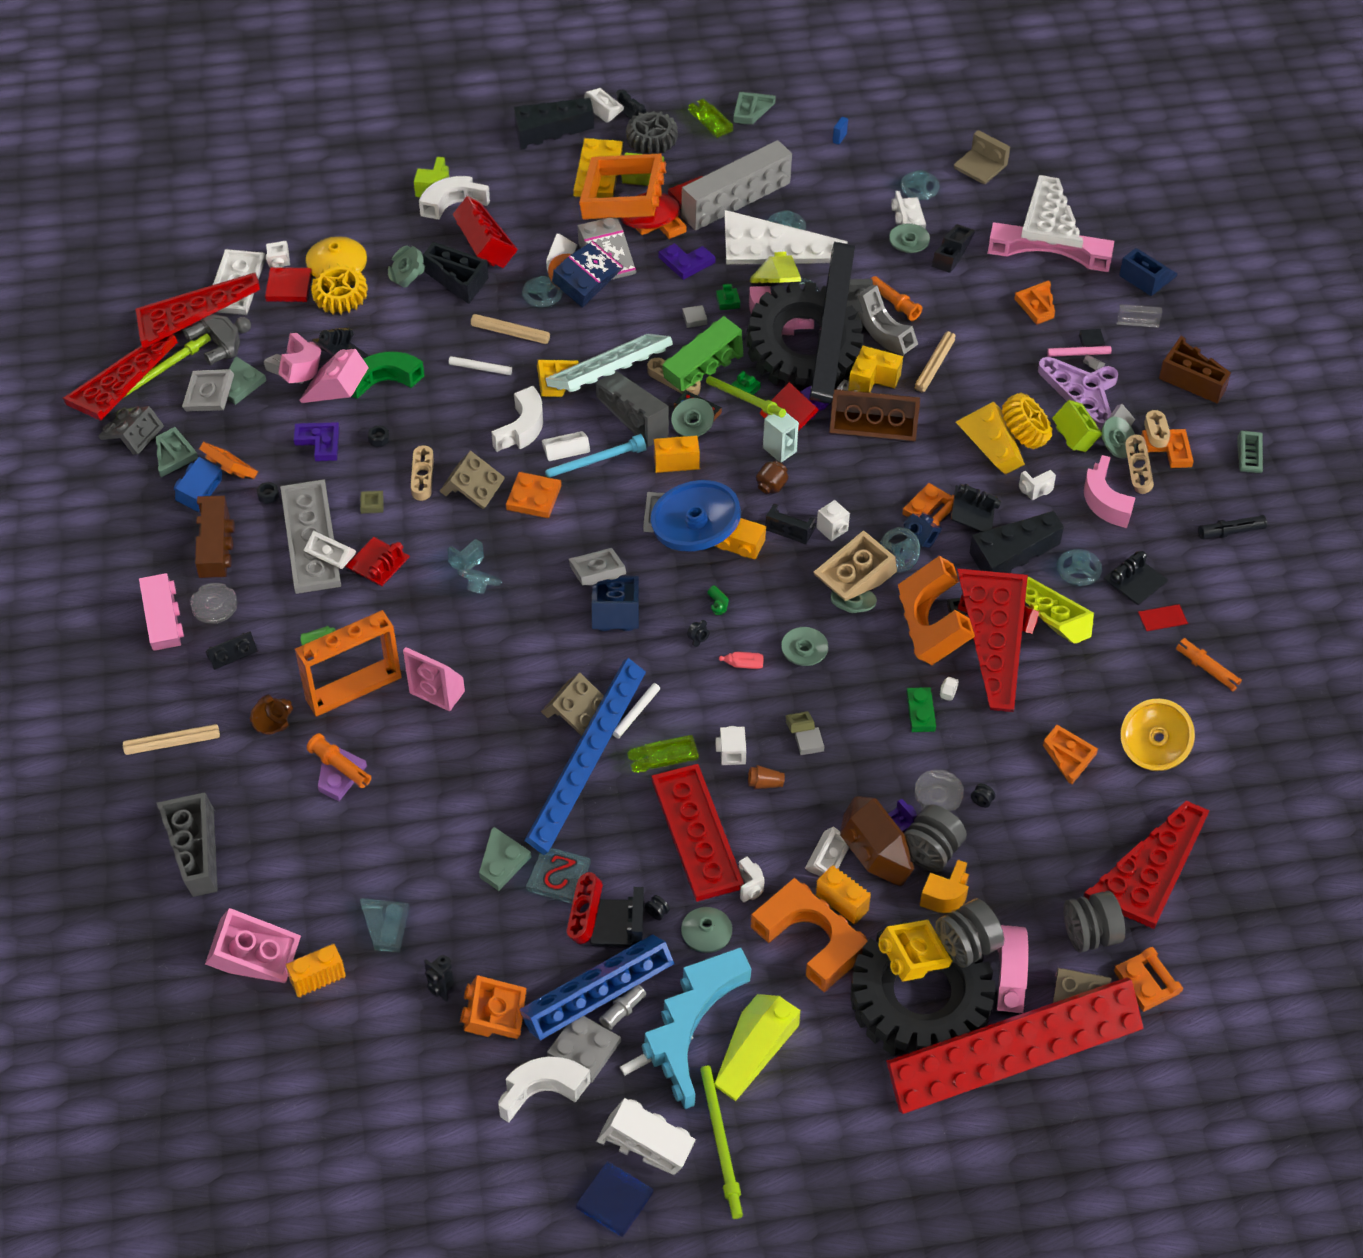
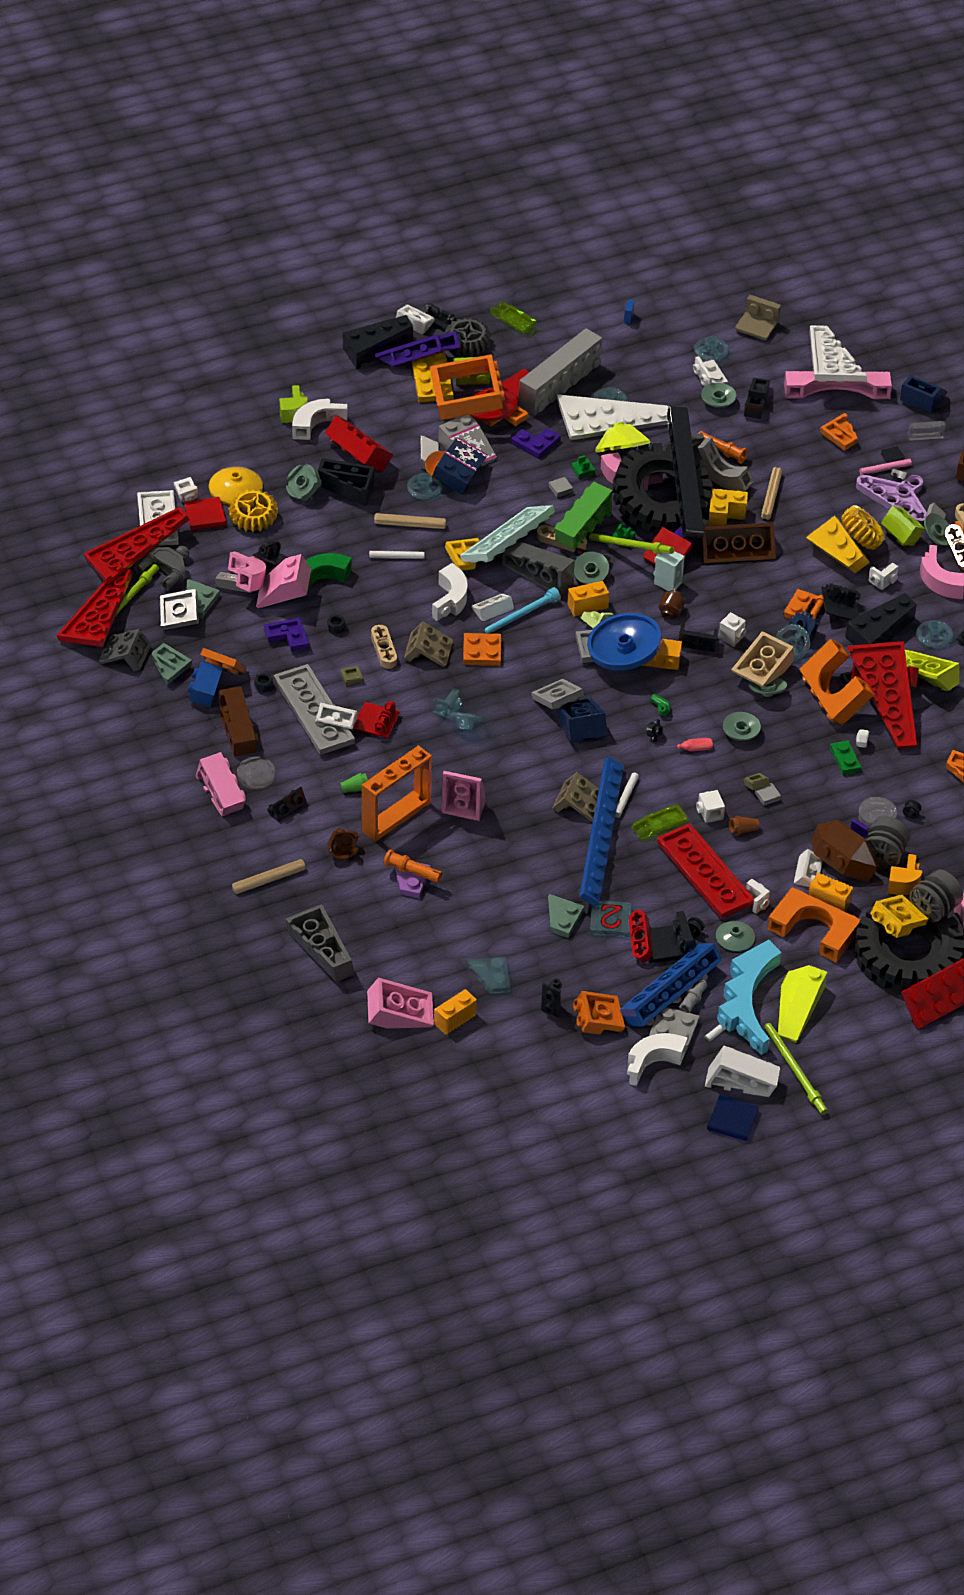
camera: 15 degrees left, 5 degrees down
sand green wing [733,92,776,124] -> none
none -> dark purple wedge [375,331,461,367]
none -> yellowish green bracket [581,611,614,629]

